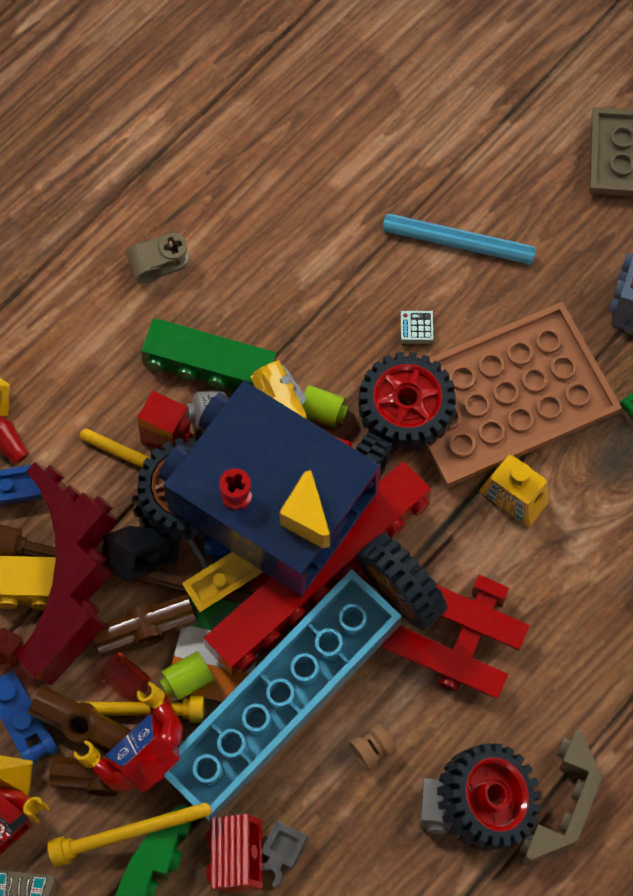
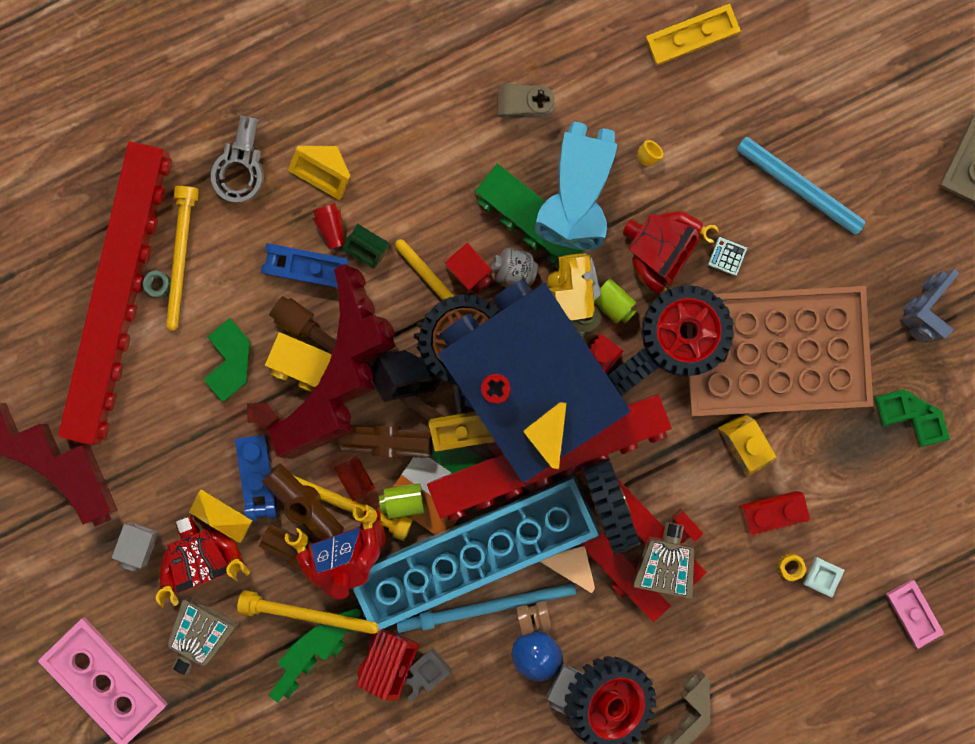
camera: 25 degrees right, 20 degrees up
none -> dark green piece [342,223,391,269]
none -> medium azure bar [397,583,576,633]
none -> blue hair [511,631,563,682]
none -> medium azure hips [535,121,618,251]
none -> light nougat slope [539,546,595,593]
none -> red torso [623,211,719,295]
none -> torso [632,522,694,599]
none -> yellow hinge [637,140,664,167]
none -> yellow plate [645,3,741,66]
none -> red brick [739,491,810,536]
none -> yellow axle [777,553,807,582]

